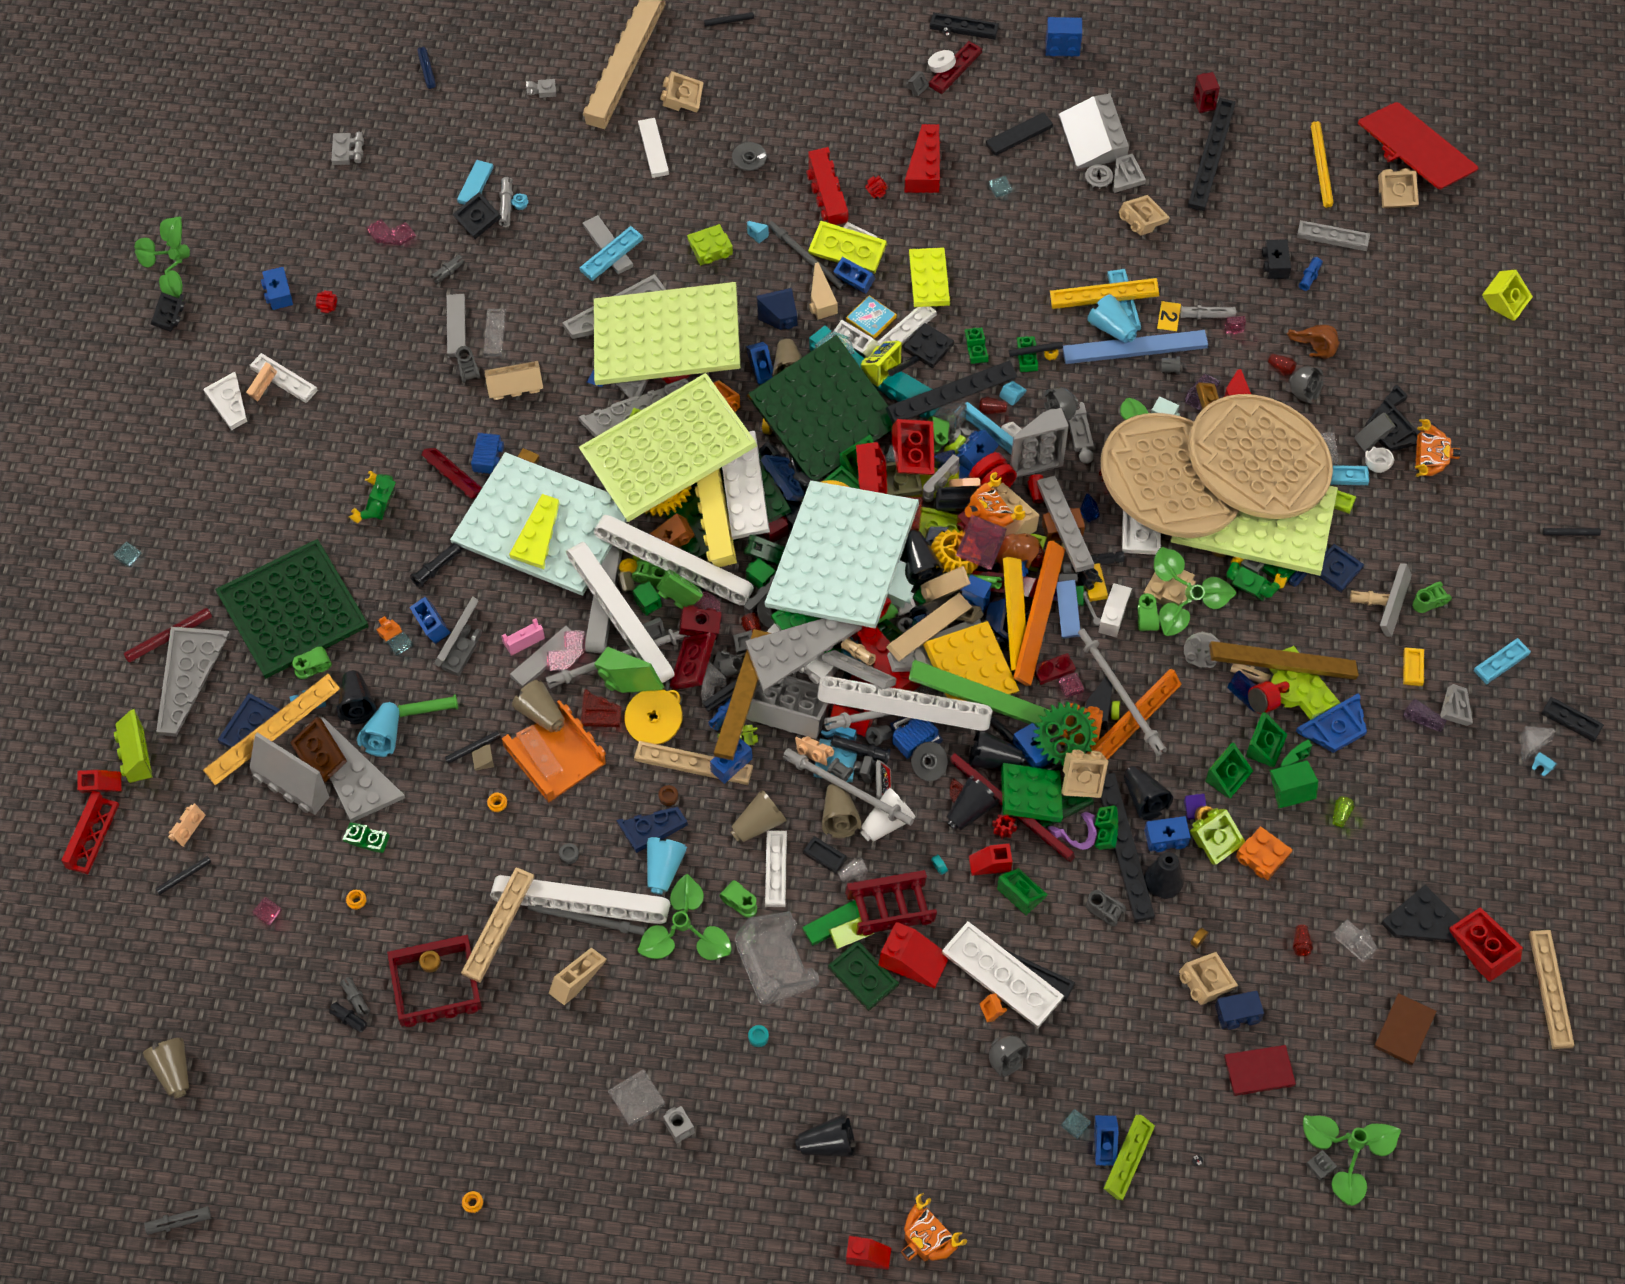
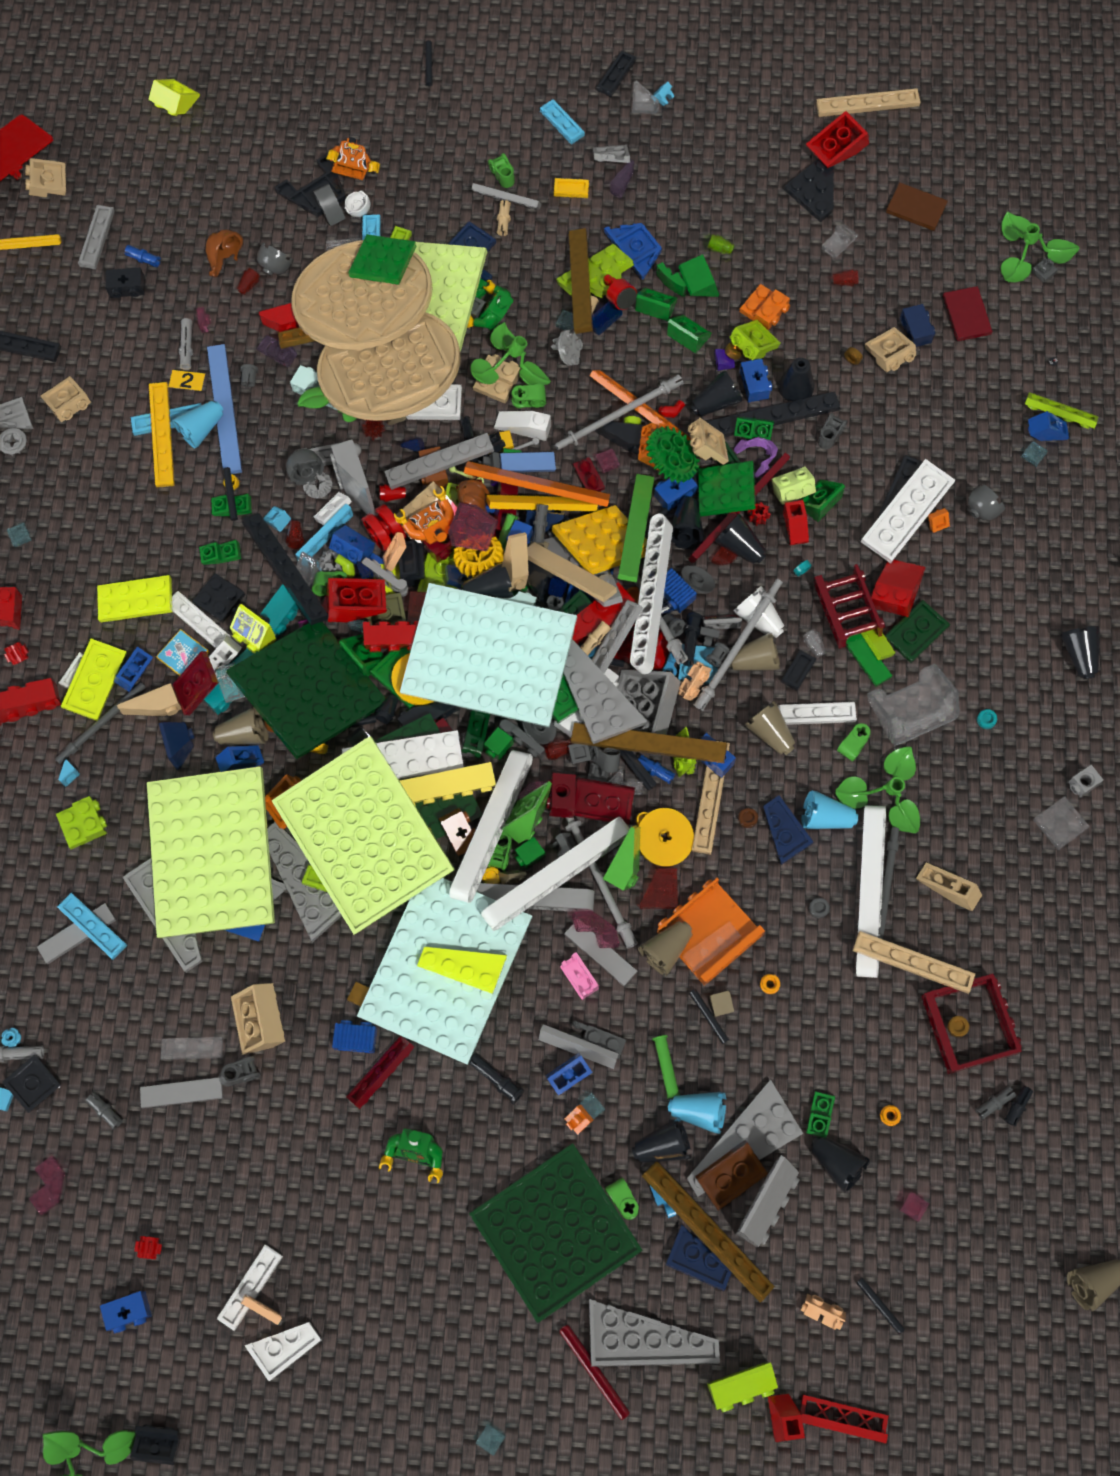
camera: 90 degrees left, 10 degrees up
dark blue wing [761,455,805,502] -> none
none -> dark red tile [173,651,219,716]
none -> green plate [348,234,417,285]
none -> dark grey pin [532,504,549,543]
none -> red arm [658,400,685,418]
none -> yellowish green brick [772,467,816,505]
none -> black cone [811,1136,870,1193]

